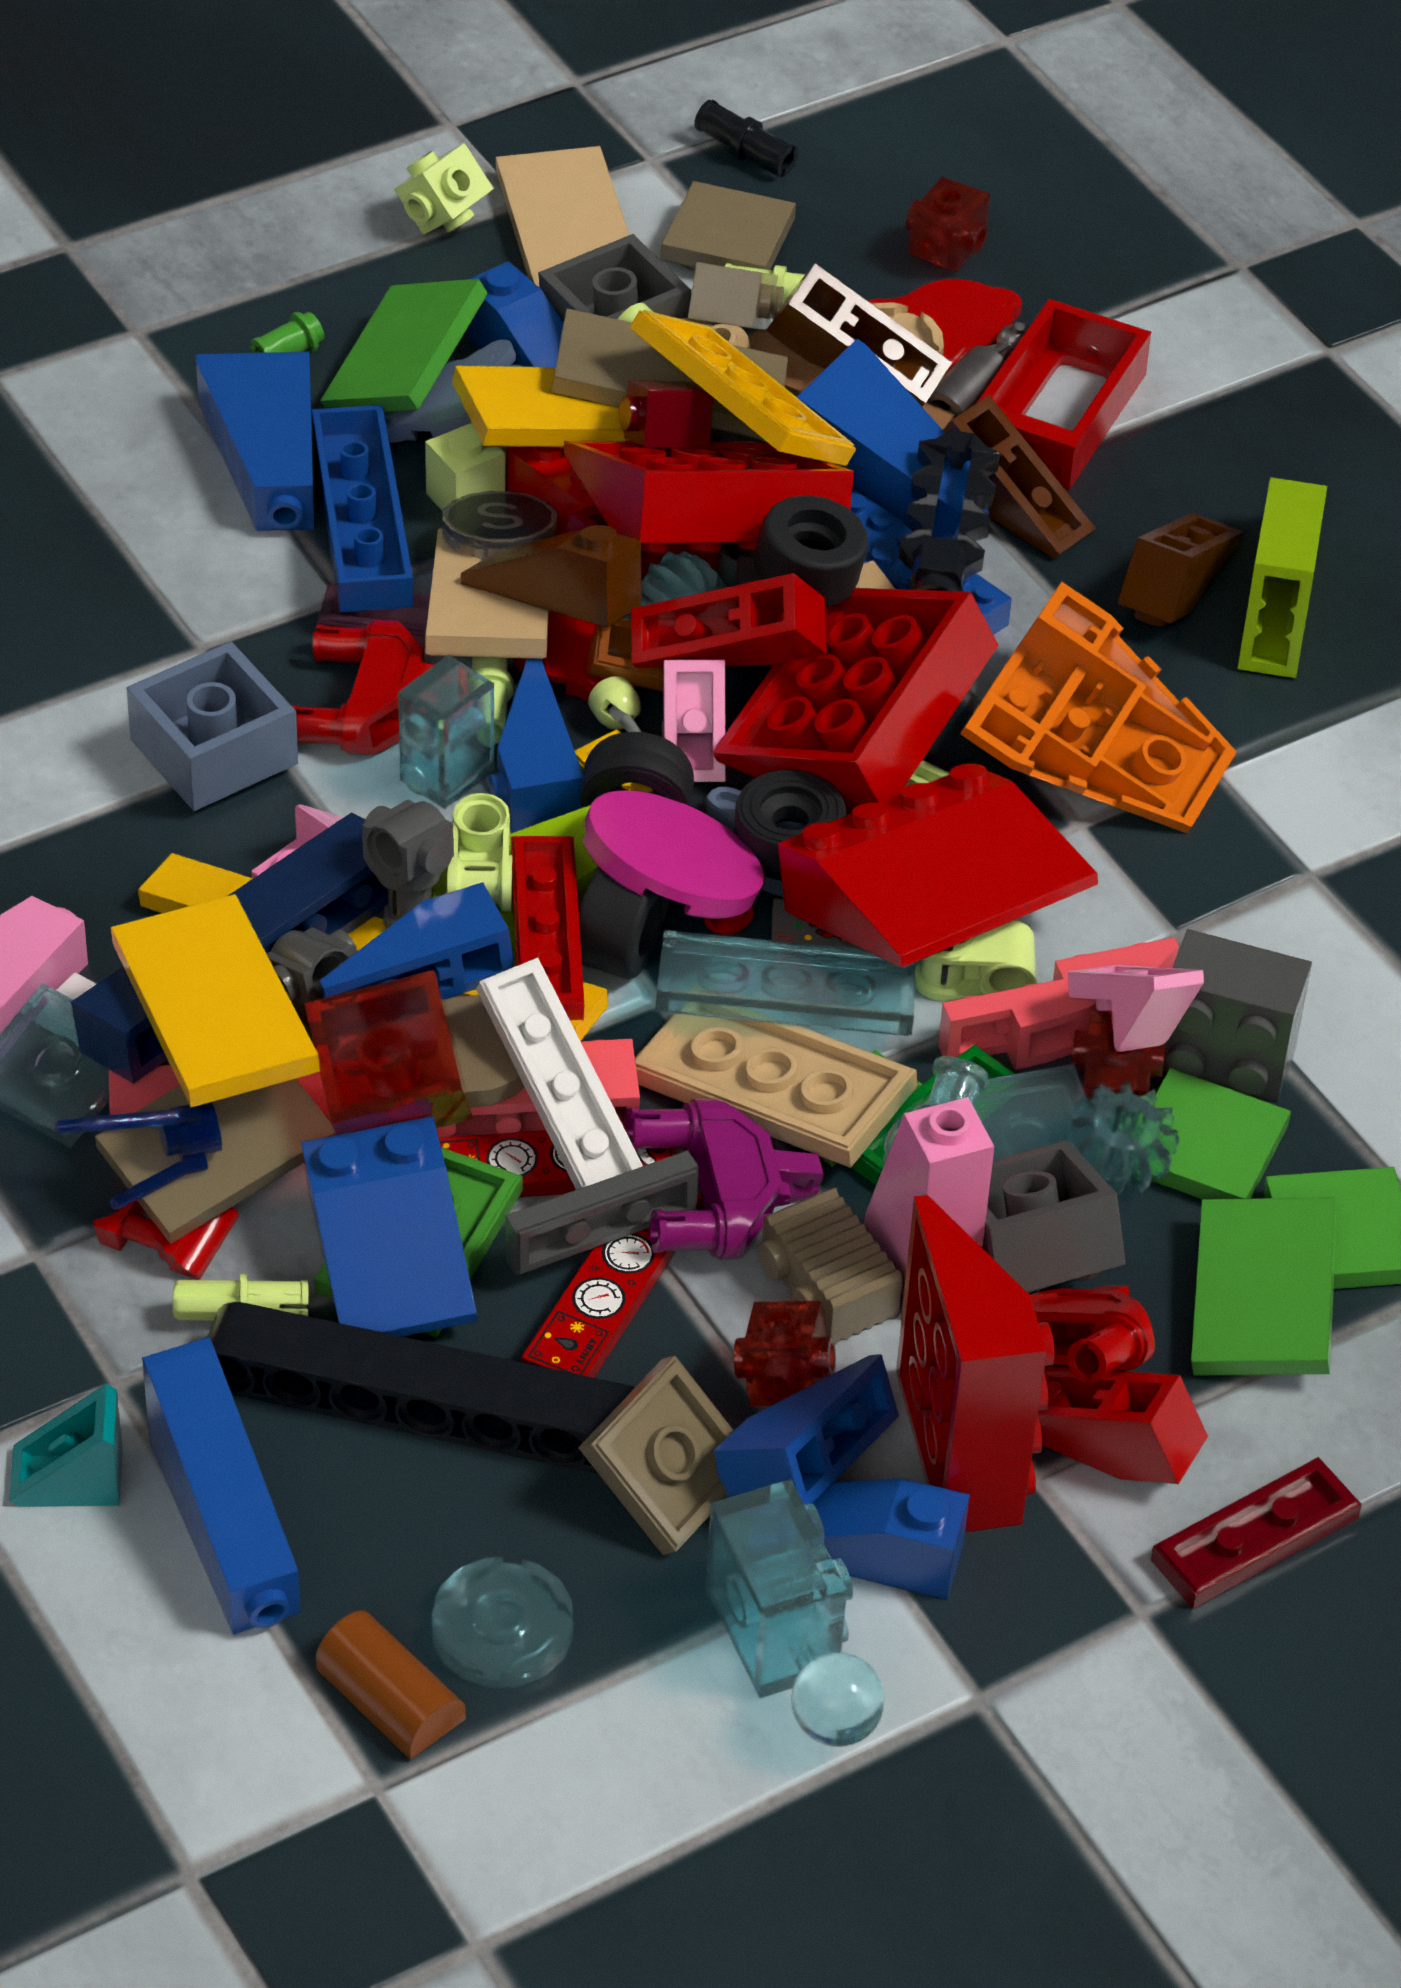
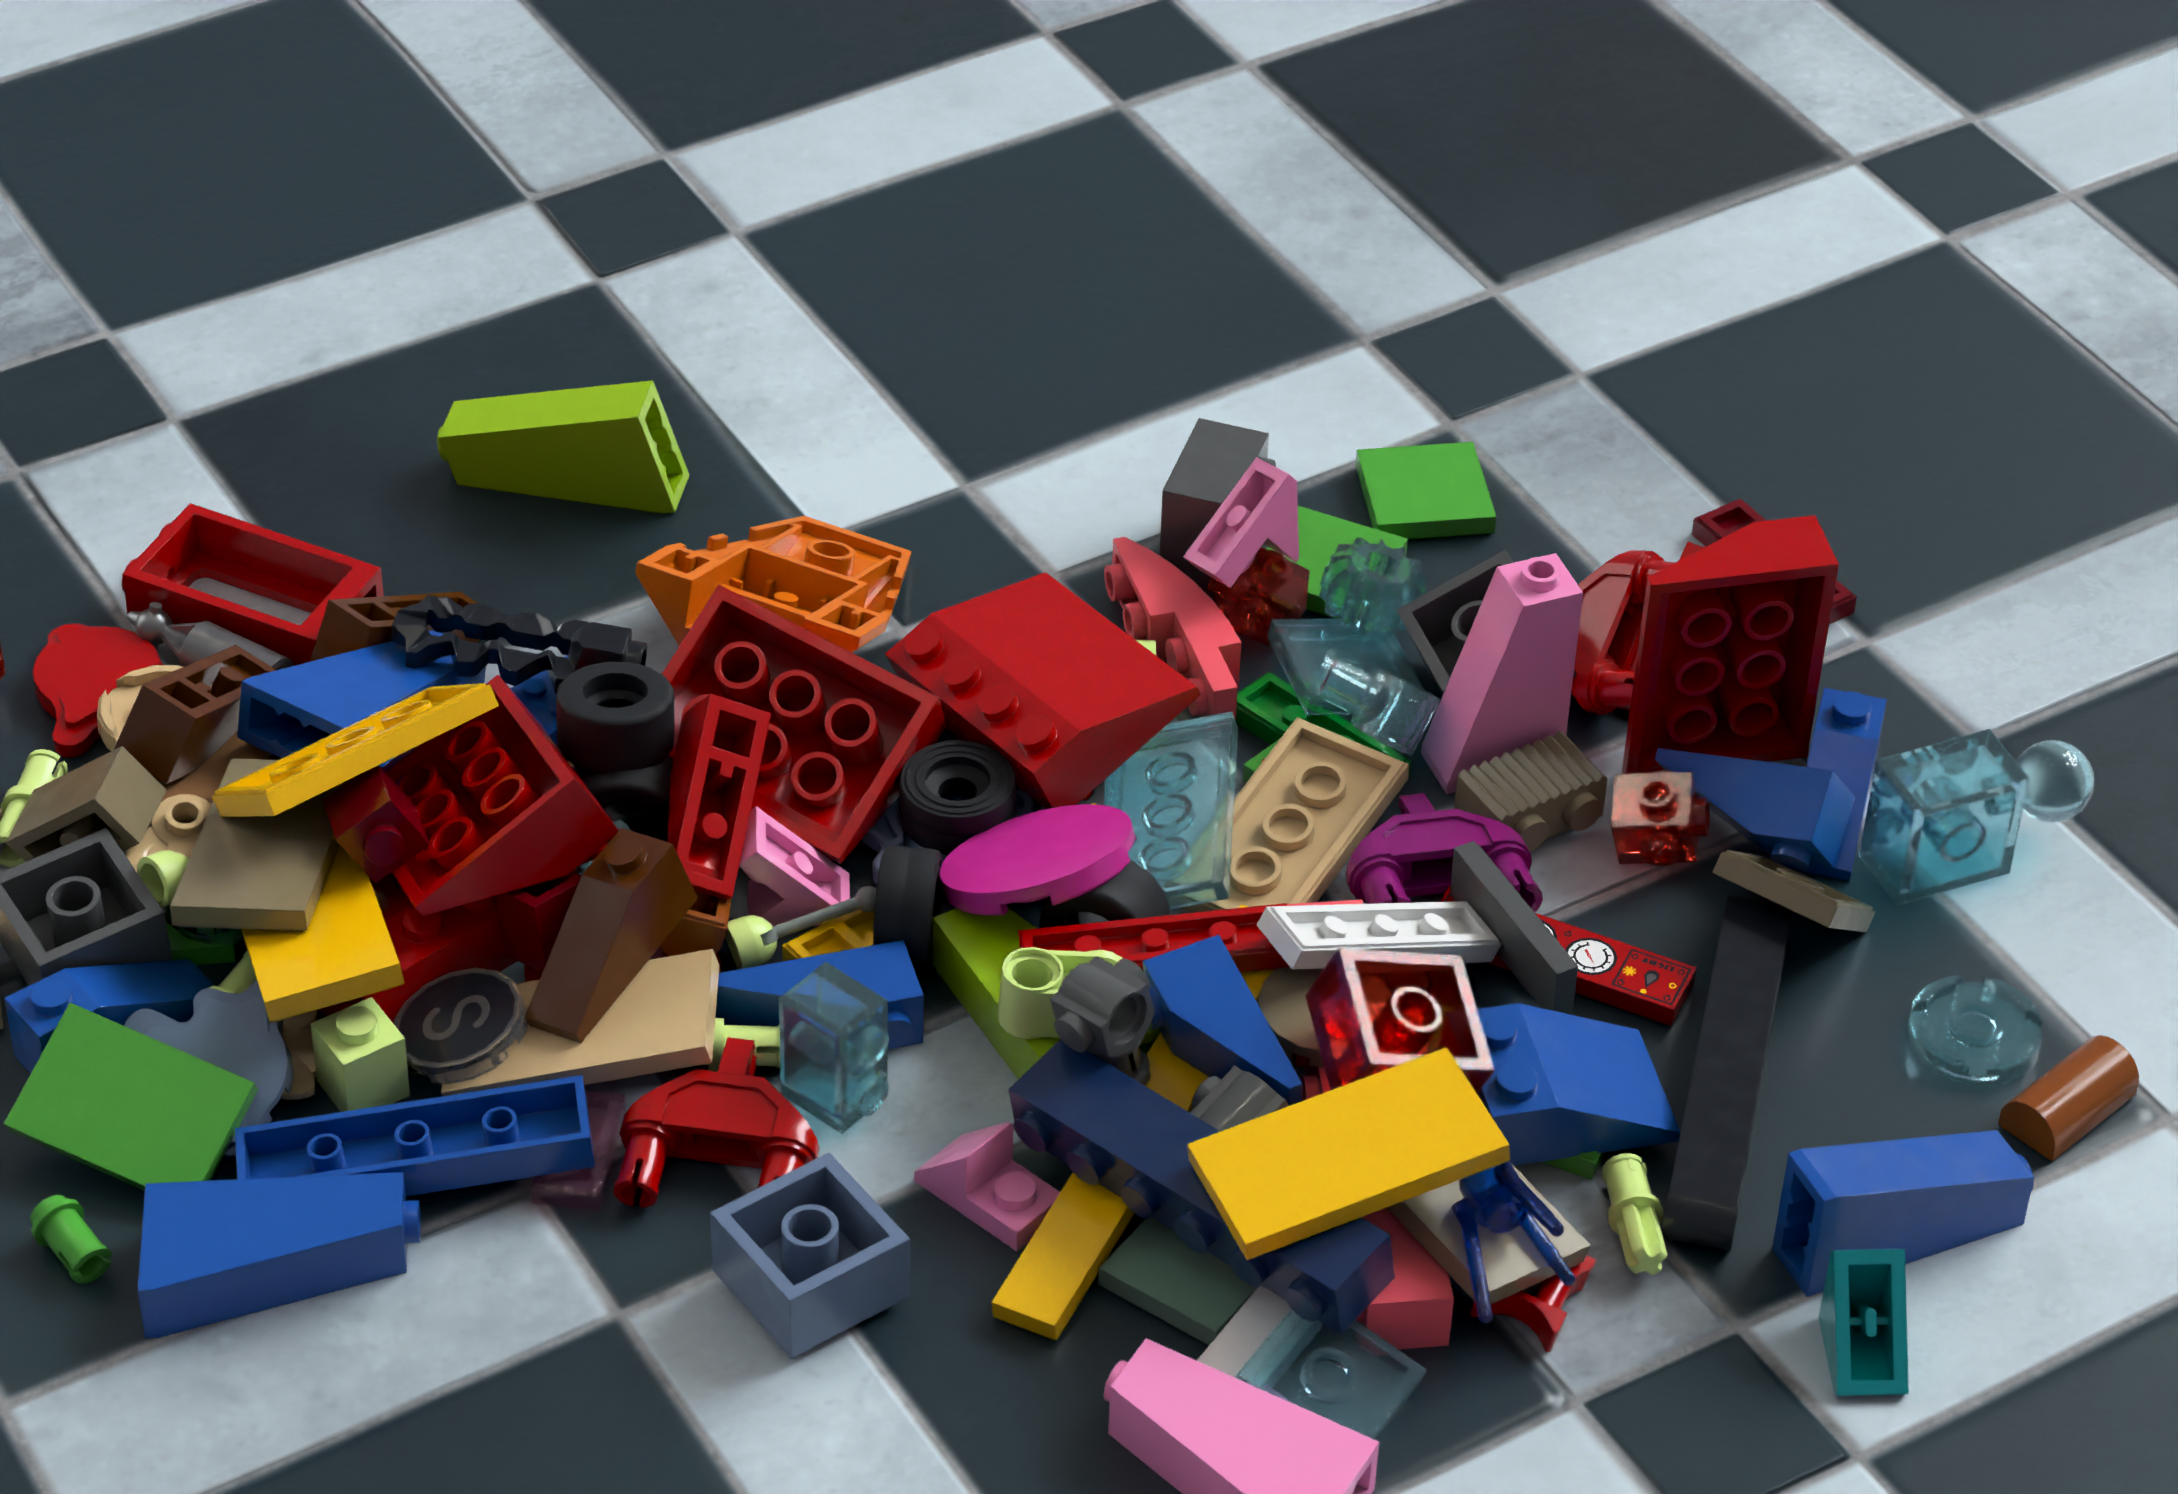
camera: 90 degrees left, 5 degrees down
reddish brown slope [1118,513,1244,626] -> none
bright green tile [1191,1197,1337,1375] -> none

